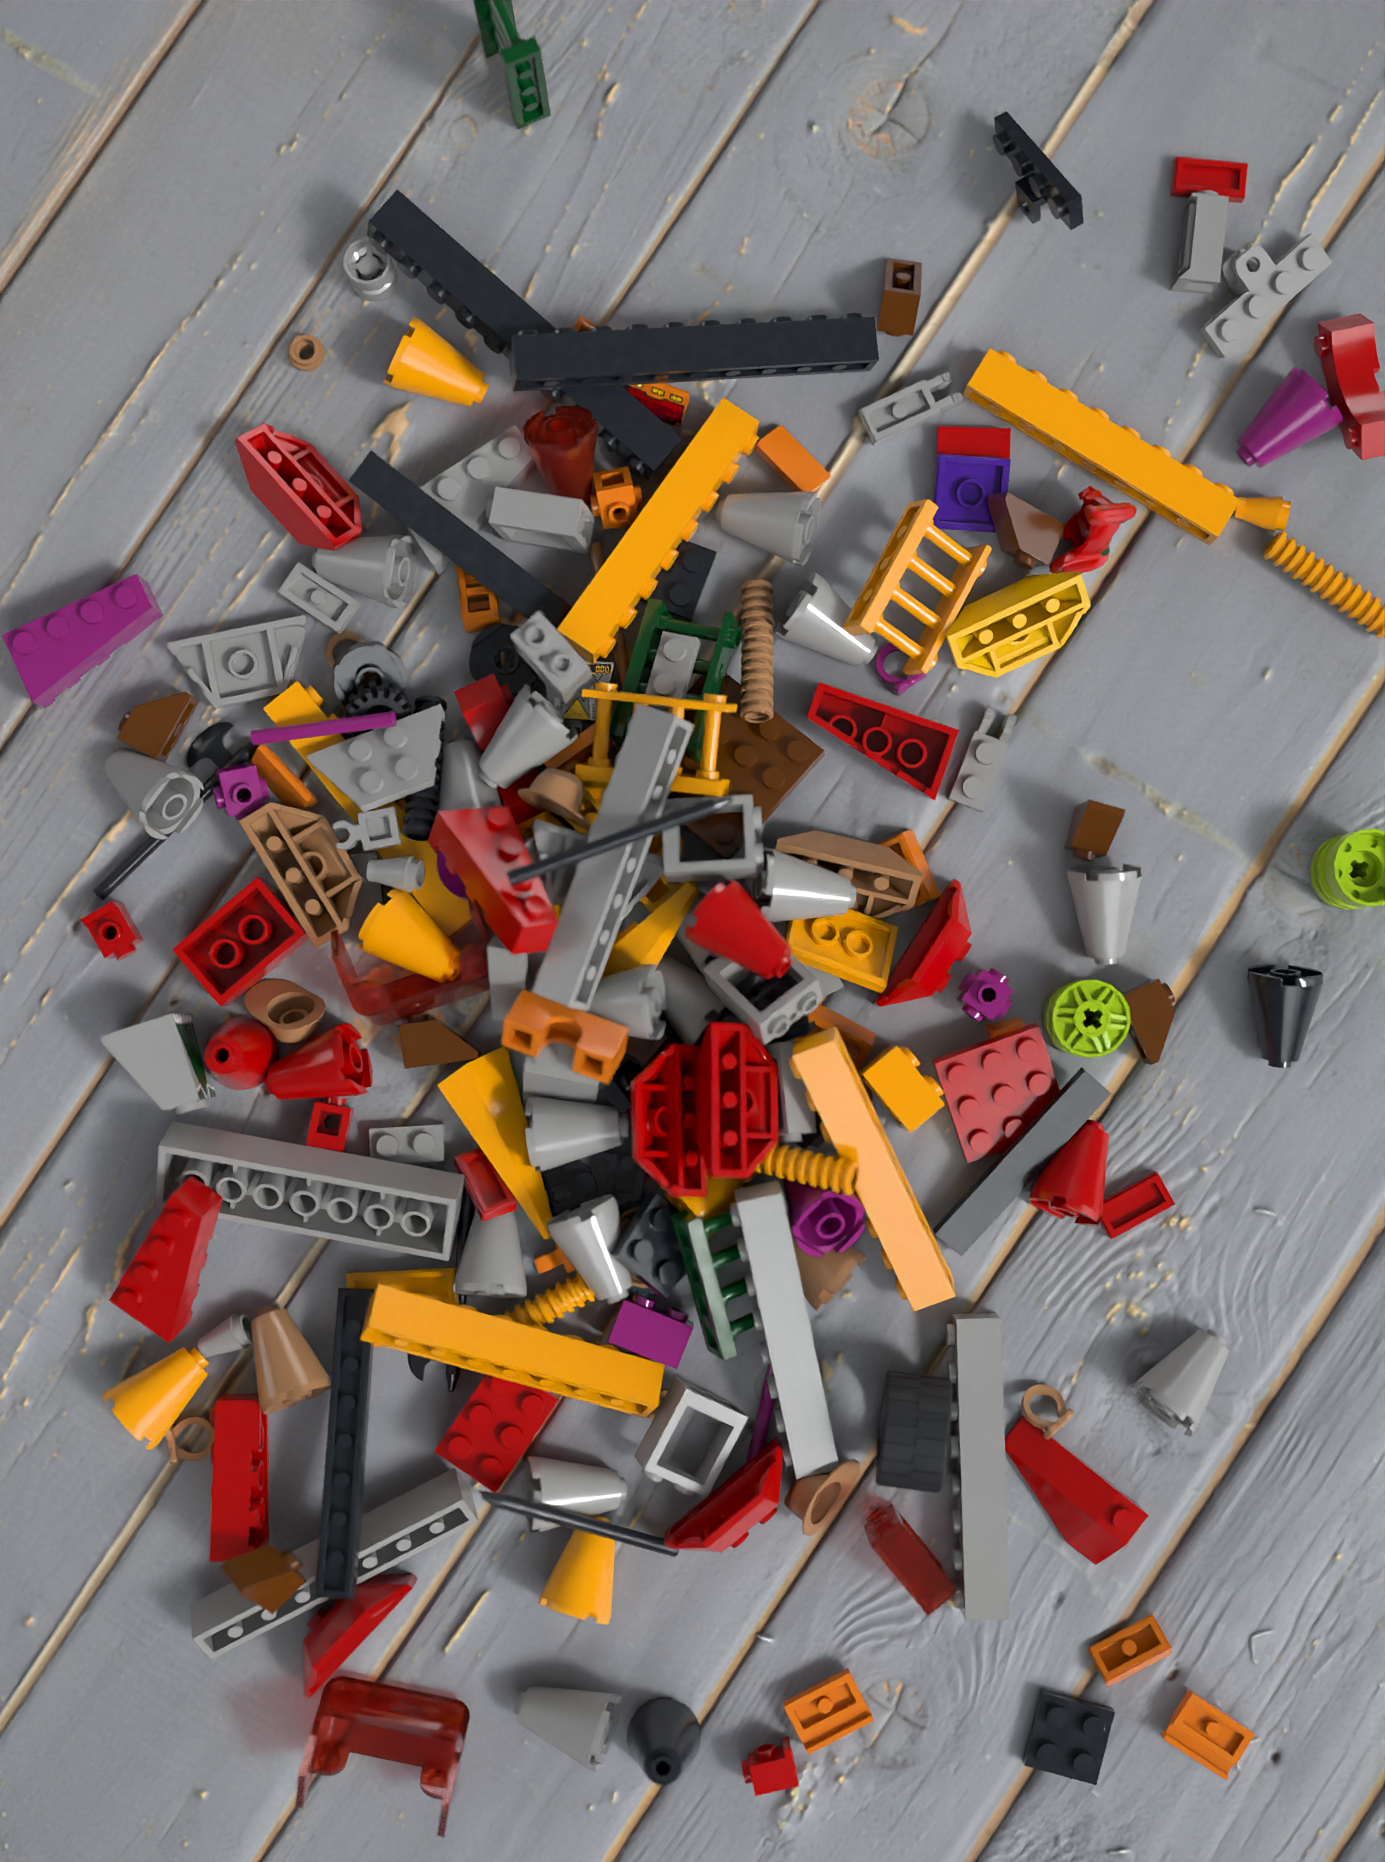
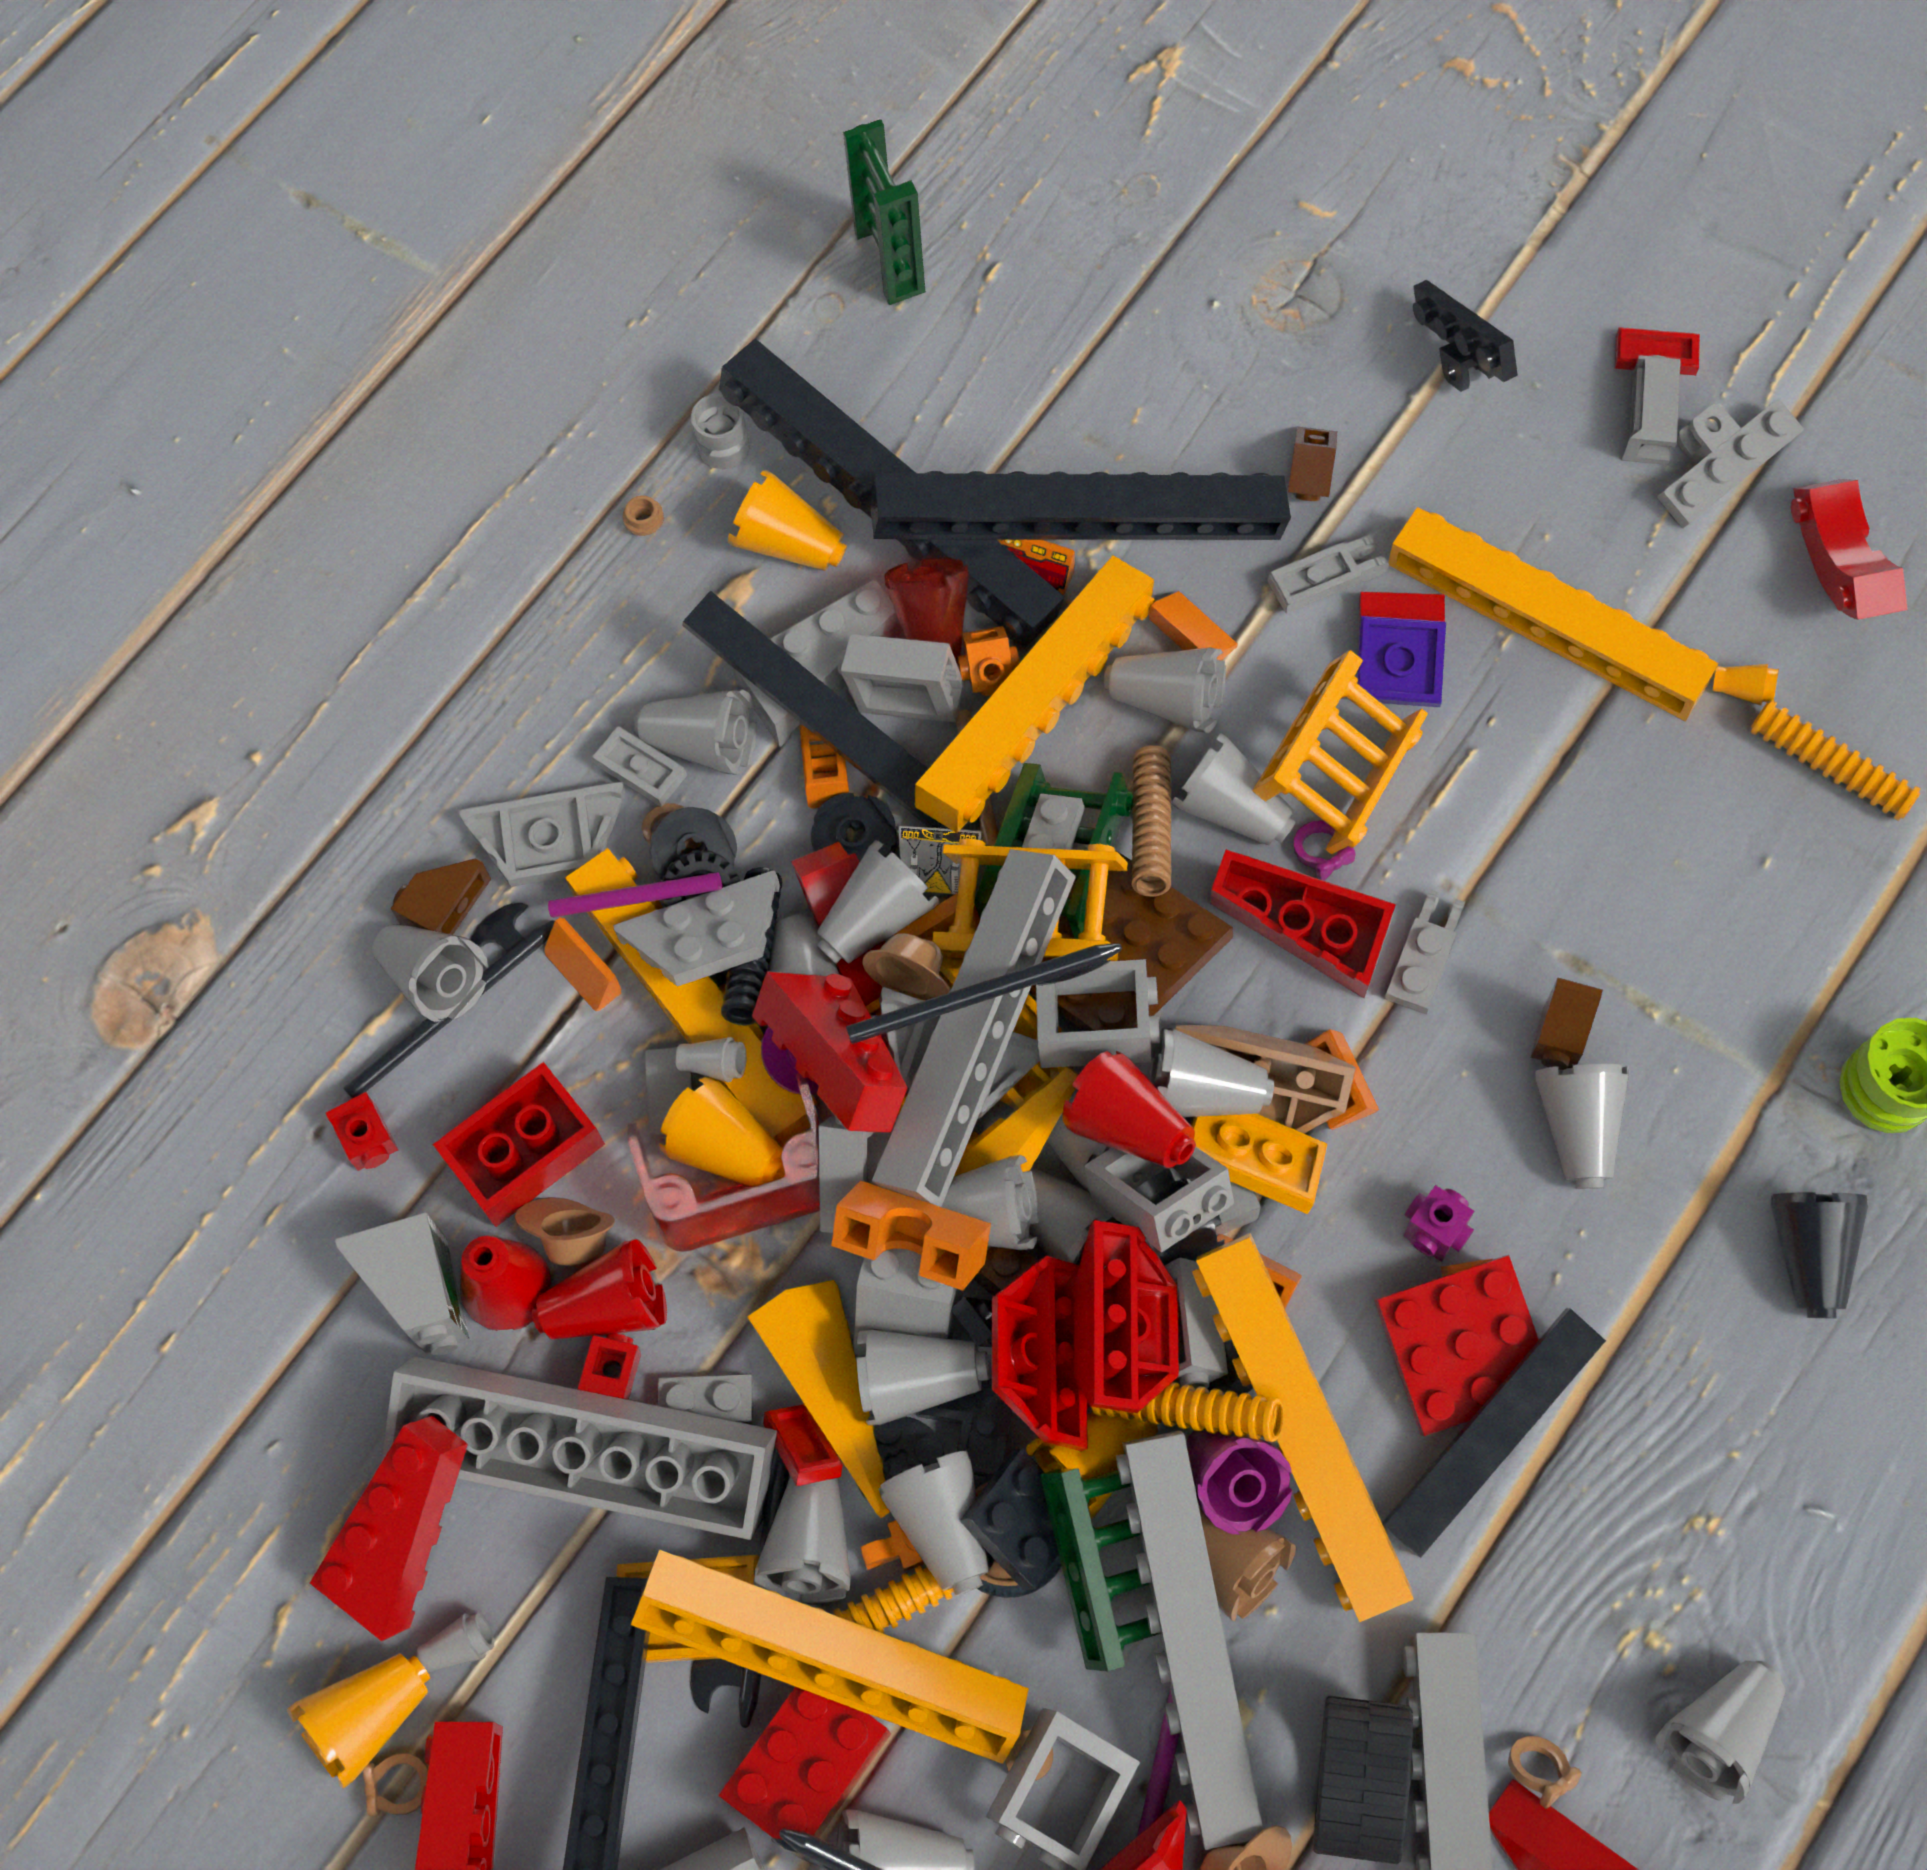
camera: 10 degrees right, 20 degrees down
magenta wedge [2,574,163,708] -> none
magenta brick [213,762,269,820] -> none
red wedge [235,423,362,551] -> none
medium nougat wedge [239,802,364,949] -> none
medium nougat cone [250,1304,331,1414] -> none
light grey plate [333,807,402,851] -> none
reddish brown slope [399,1013,482,1069] -> none
light grey window [510,611,594,707] -> none
magenta brick [608,1293,694,1369] -> none
black plate [638,540,717,622] -> none
light orange brick [857,1045,945,1133] -> none
red wedge [872,879,972,1007] -> none
yellow wedge [945,571,1091,678] -> none
reddish brown slope [987,492,1066,570] -> none
red cone [1028,1119,1109,1227] -> none
lime wheel [1042,980,1131,1058] -> none
red hair [1049,486,1137,573] -> none
red tile [1100,1171,1175,1239] -> none
reddish brown slope [1122,979,1175,1065] -> none
magenta cone [1236,367,1343,468] -> none

